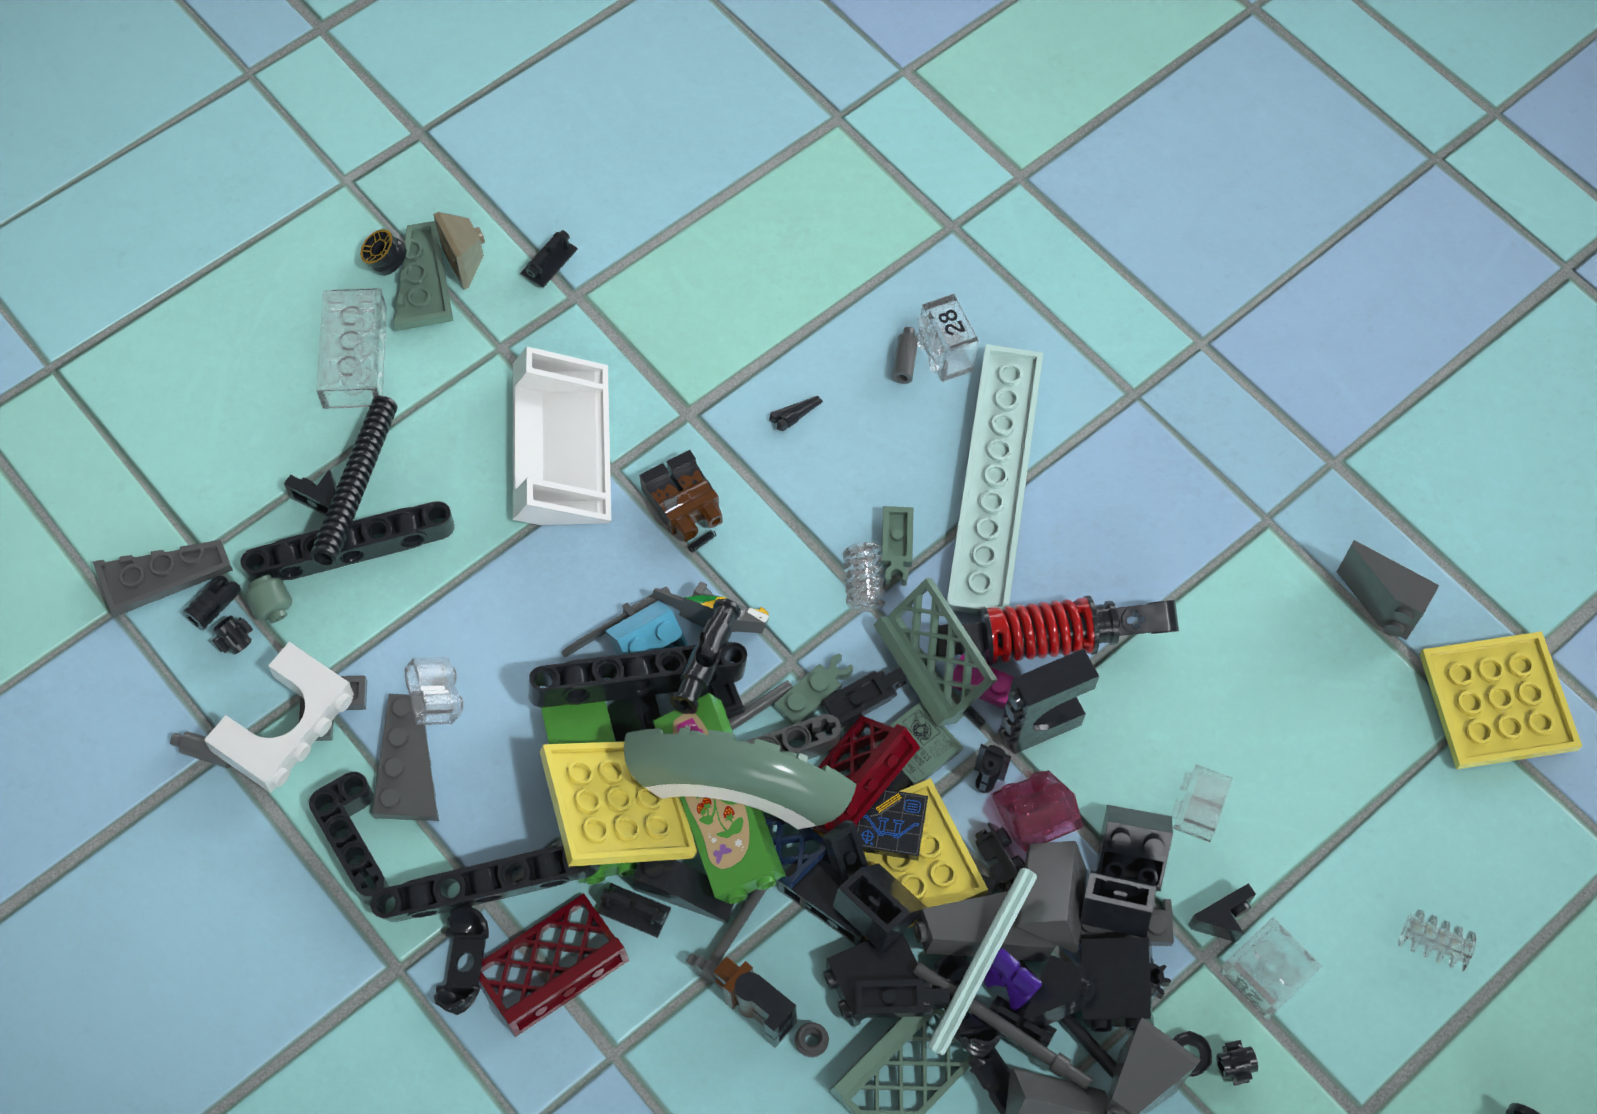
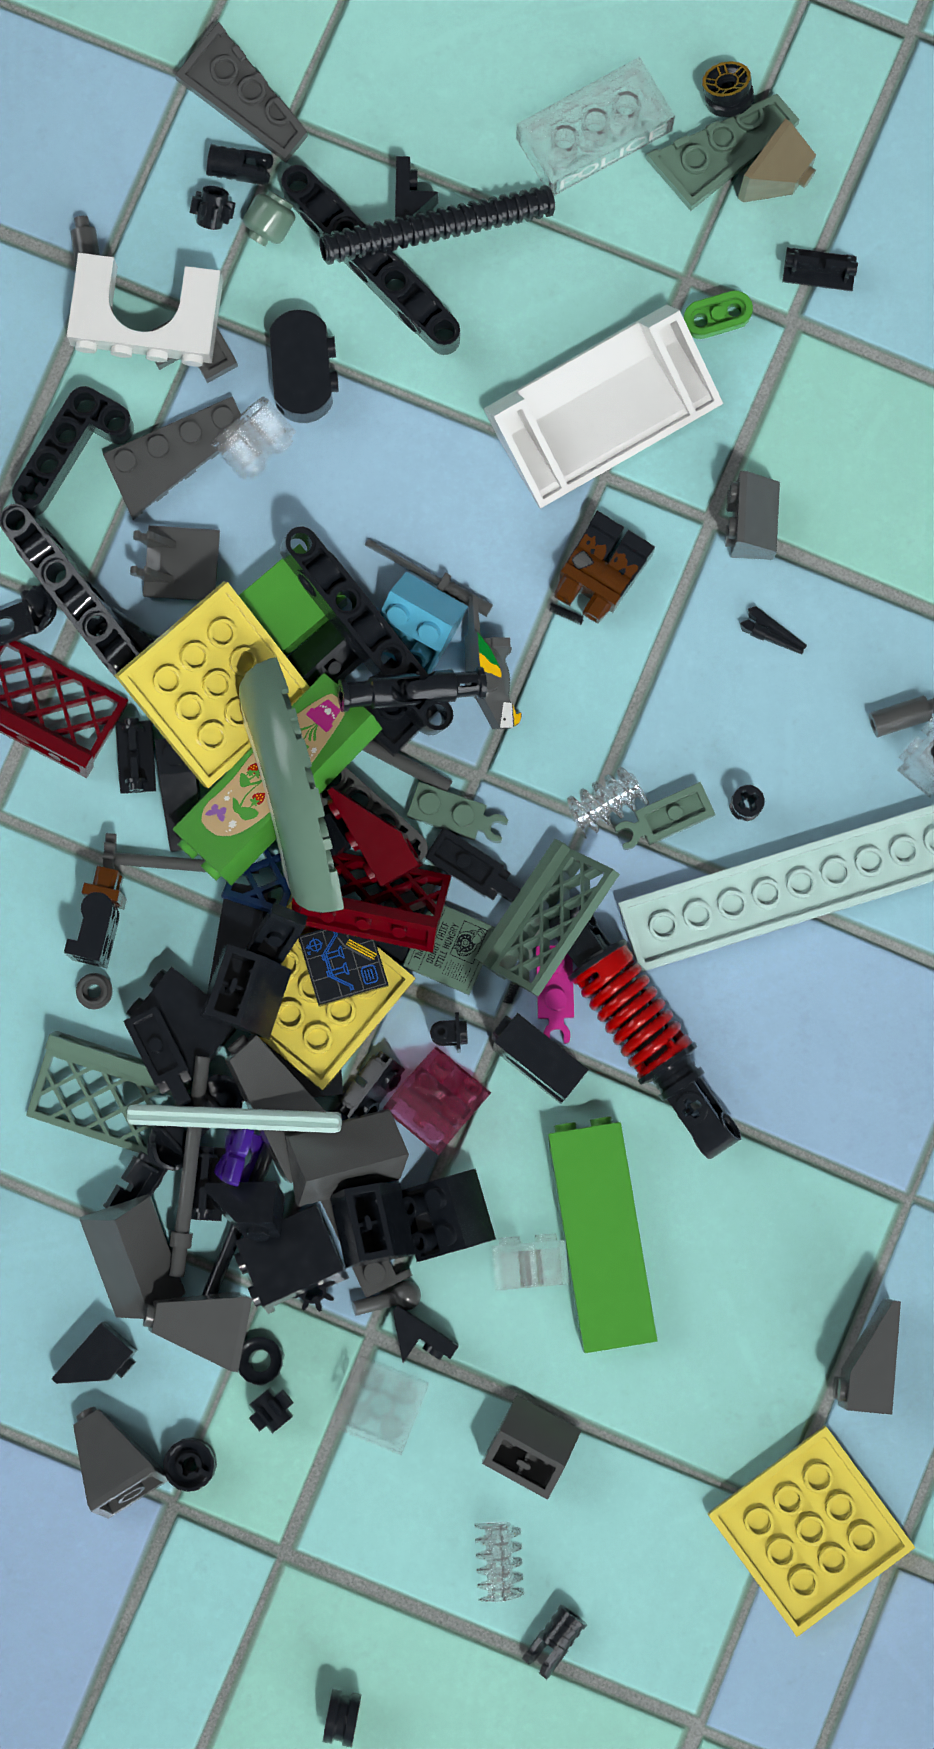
camera: 65 degrees right, 20 degrees up
none -> dark grey plate [130,525,220,601]
none -> black brick [269,310,339,423]
none -> dark red slope [327,788,423,886]
none -> dark grey bar [352,1281,421,1316]
none -> dark grey slope [482,1395,582,1500]
none -> black hinge [522,1604,587,1680]
none -> bright green brick [548,1116,658,1353]
none -> bright green plate [683,291,753,339]
none -> dark grey slope [725,471,780,560]
none -> black bush [729,785,765,821]

